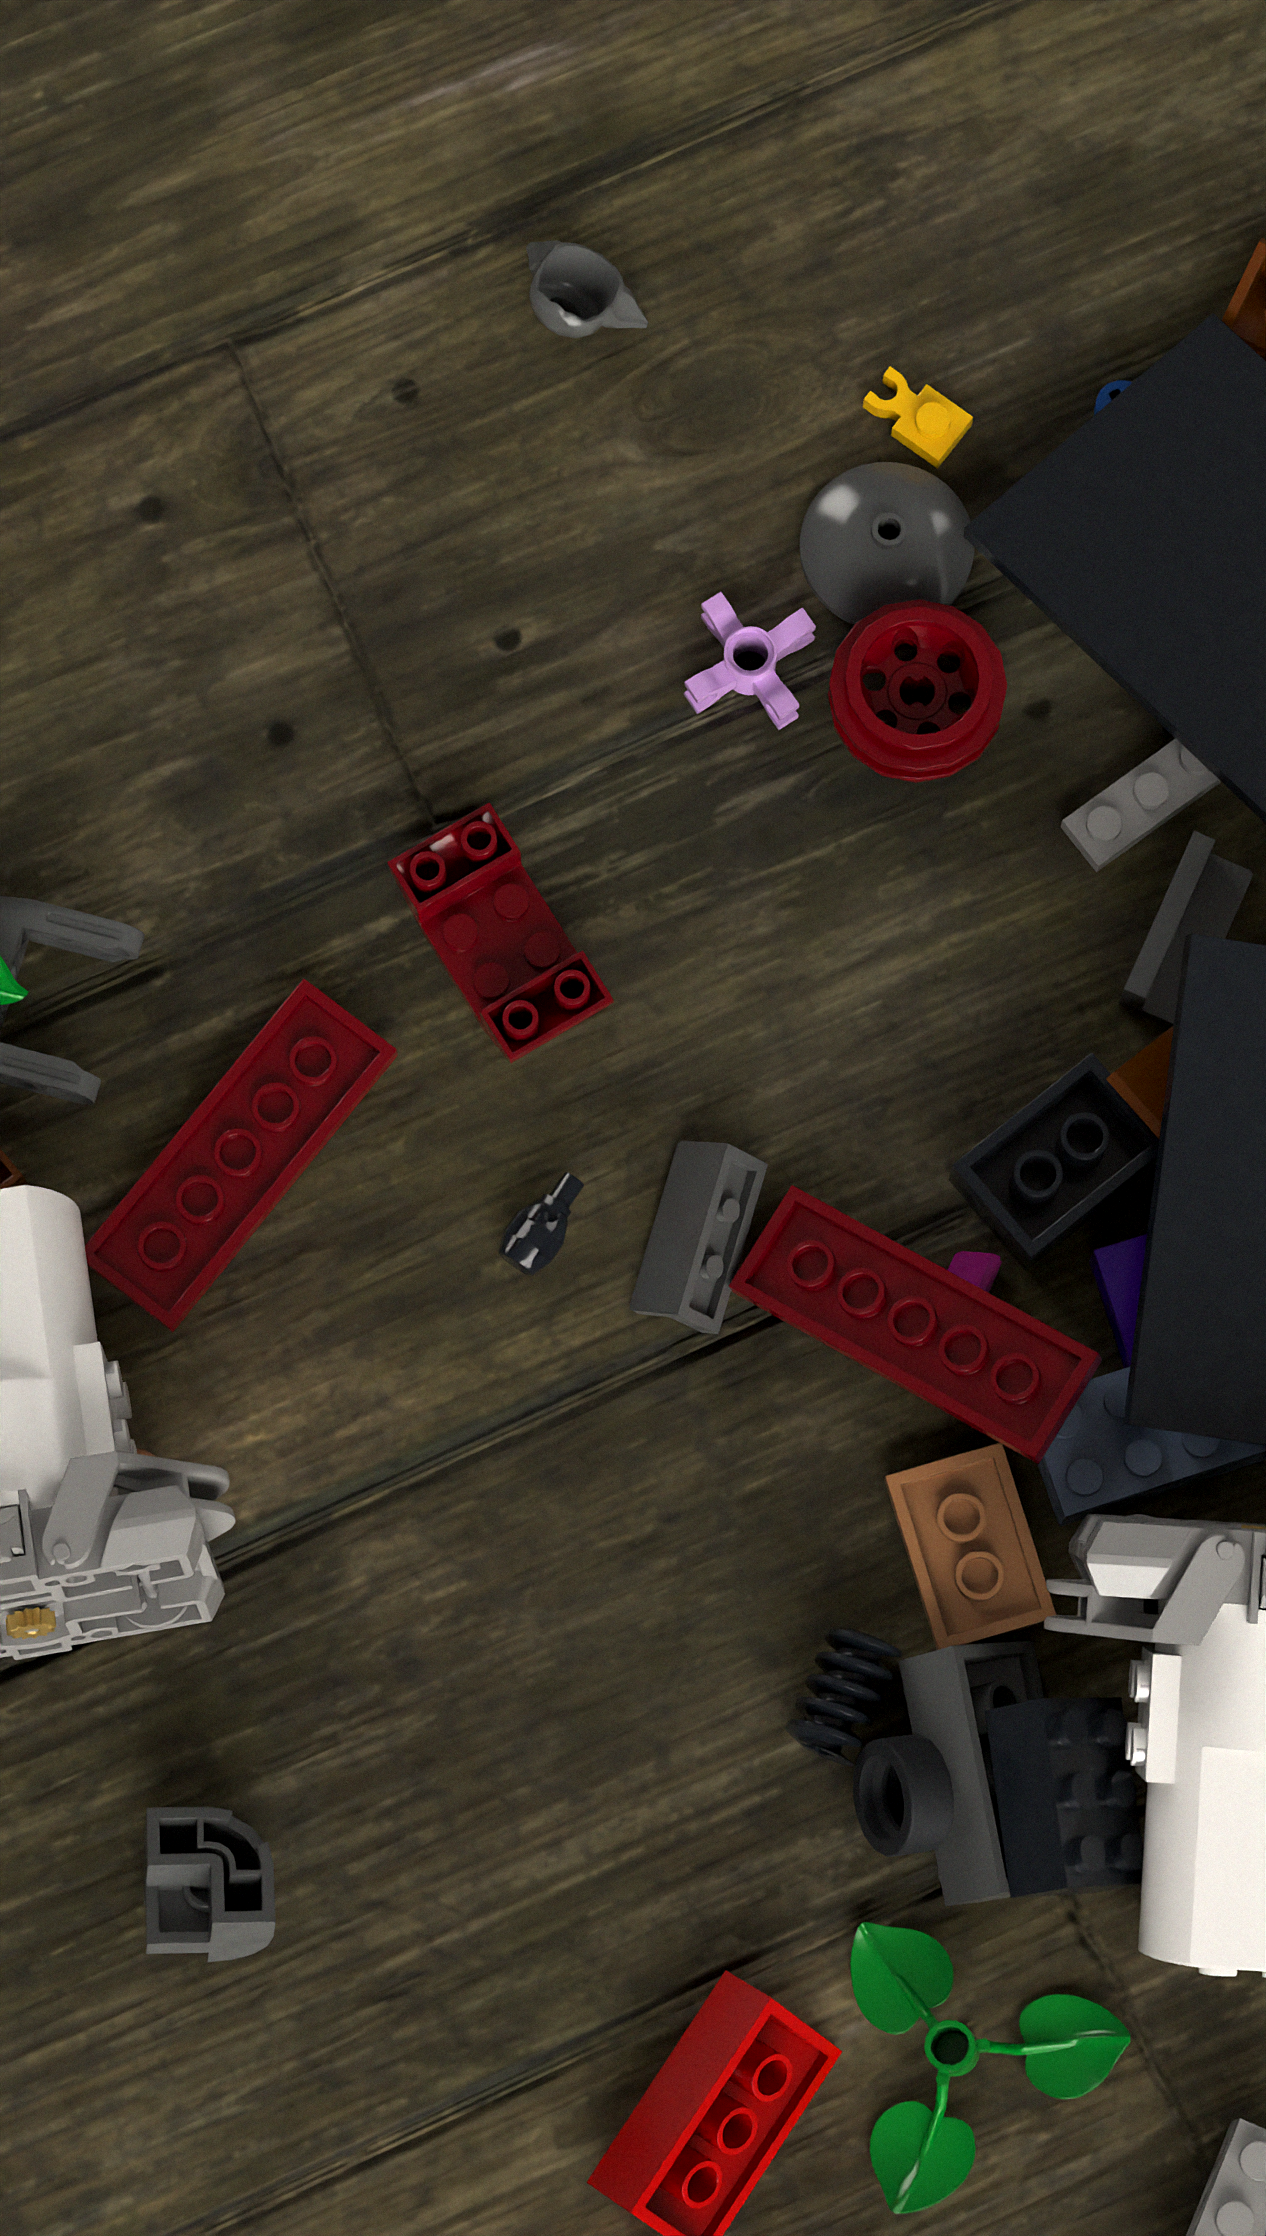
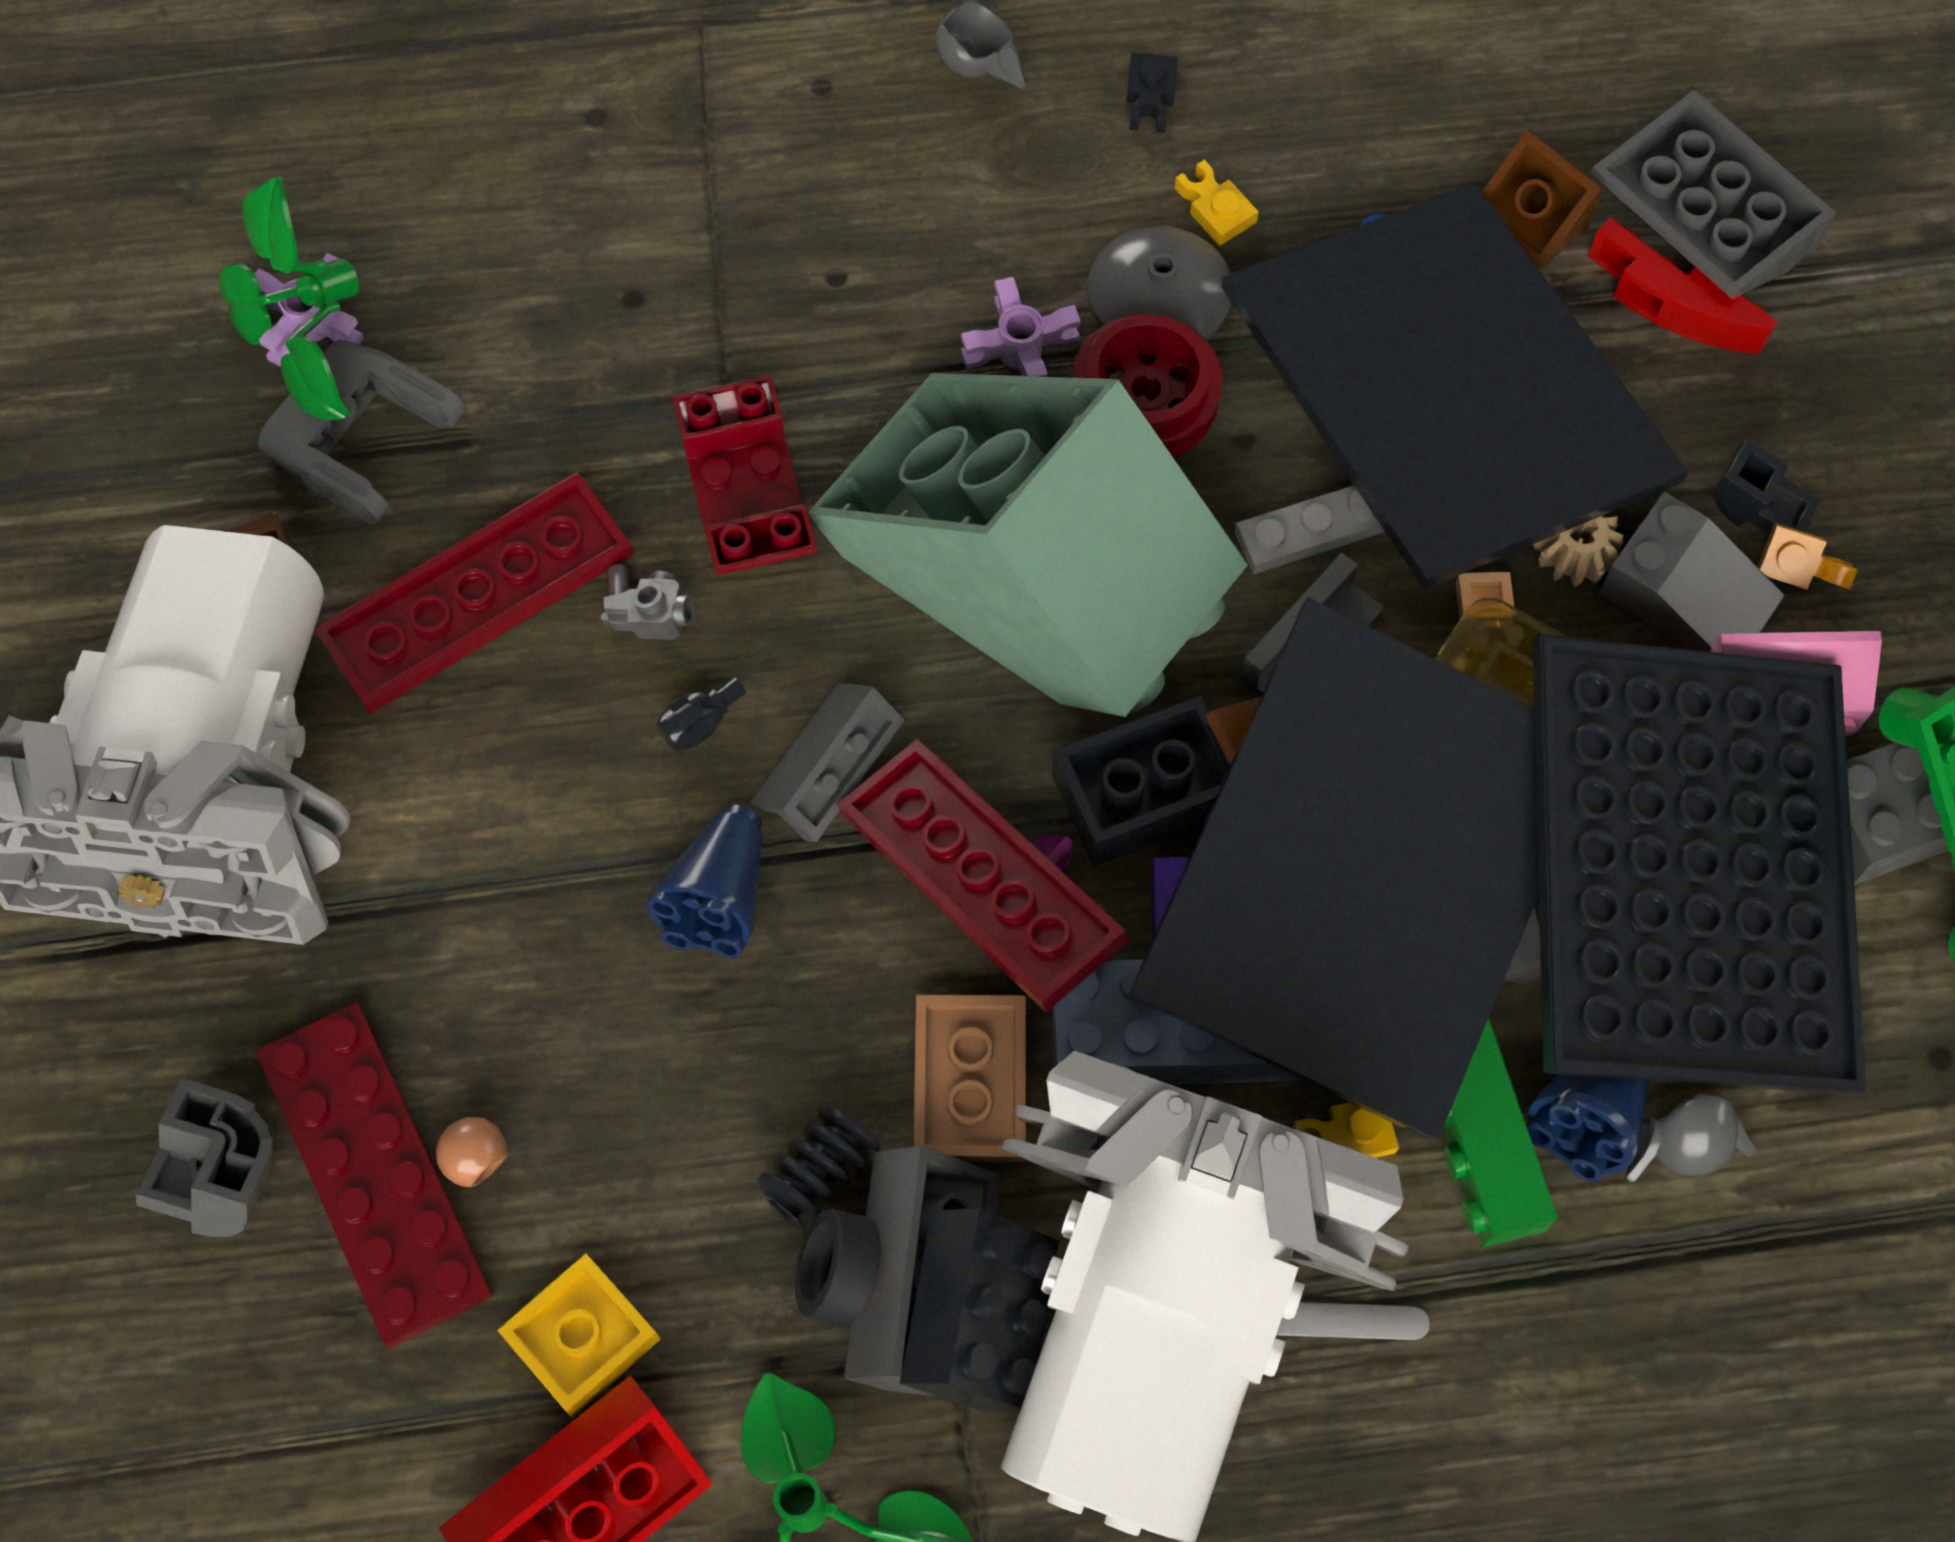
camera: 15 degrees right, 10 degrees down
none -> dark red plate [255,1002,494,1349]
none -> nougat piece [436,1117,508,1187]
none -> yellow plate [497,1253,661,1418]
none -> flat silver piece [601,564,696,640]
none -> dark blue cone [647,805,763,958]
none -> sand green slope [808,373,1248,717]
none -> black plate [1126,52,1178,133]

